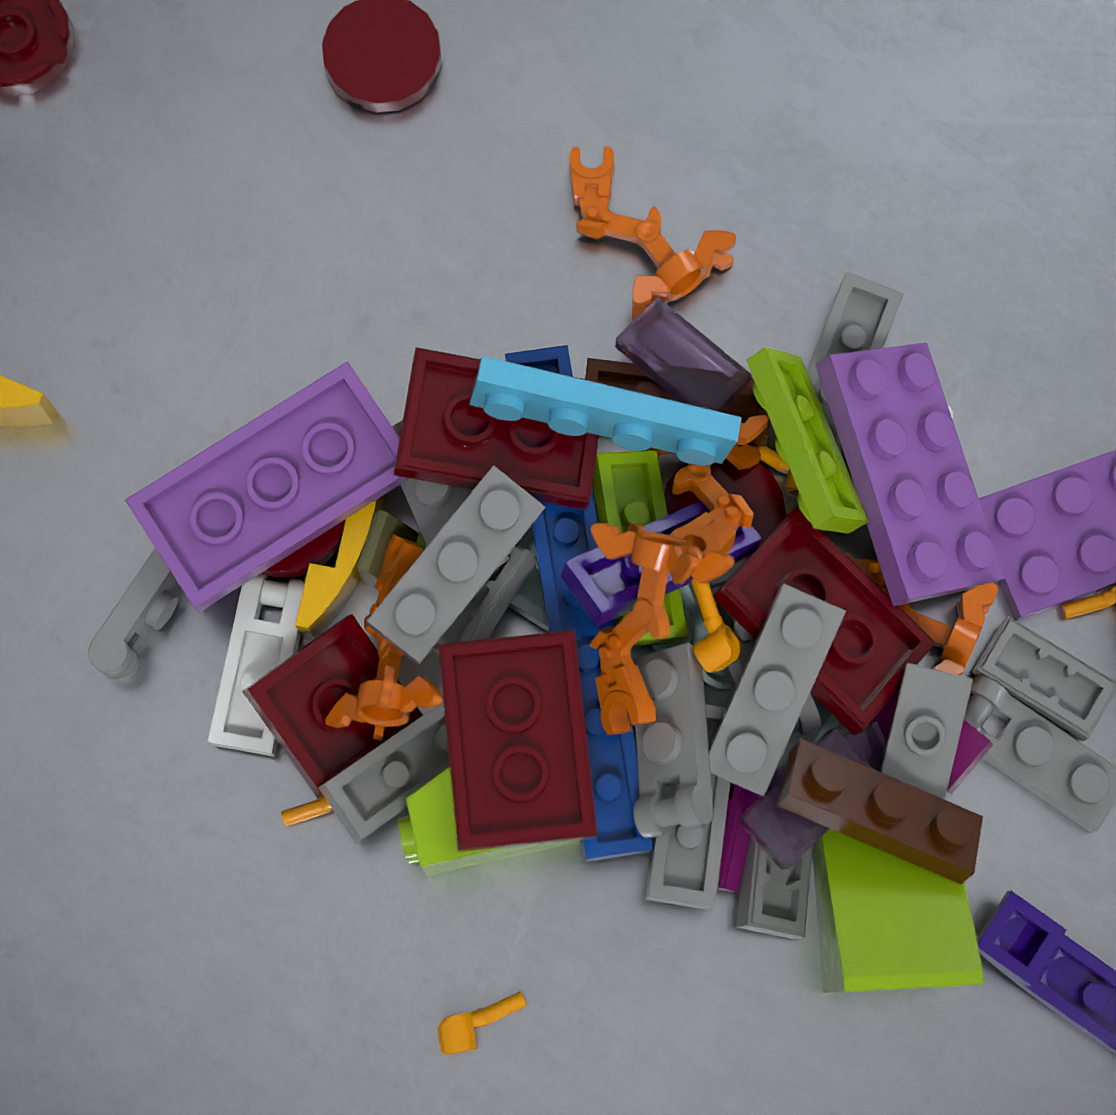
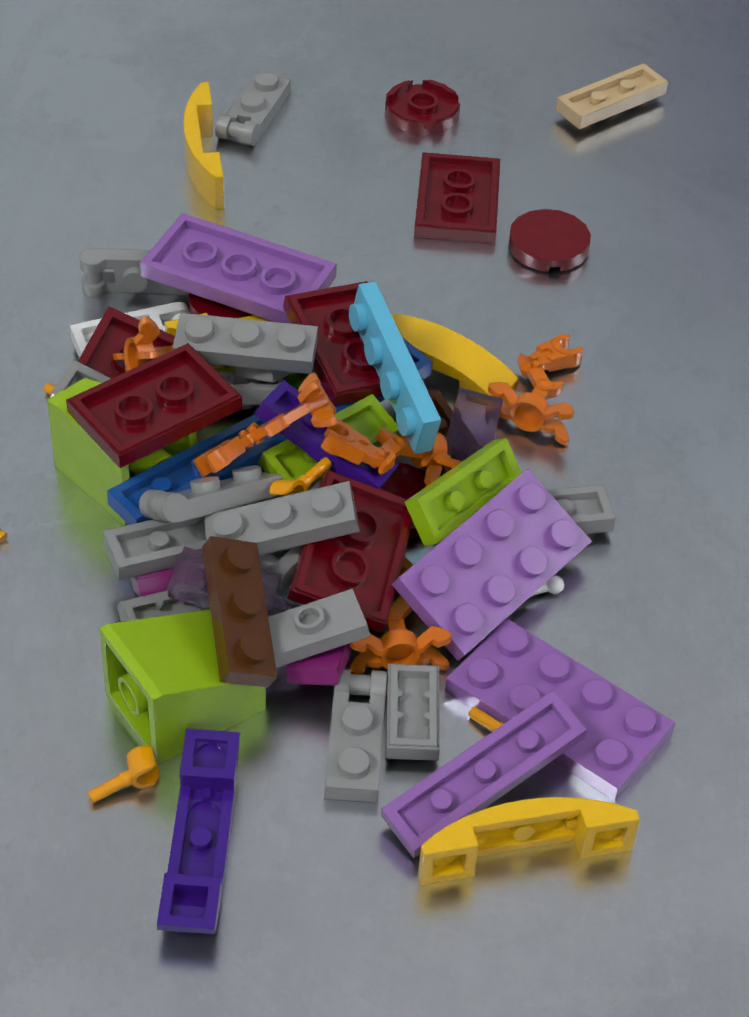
camera: 60 degrees right, 30 degrees down
none -> light orange hand [87,745,160,804]
none -> yellow slope [391,313,518,408]
none -> dark red tile [414,152,501,244]

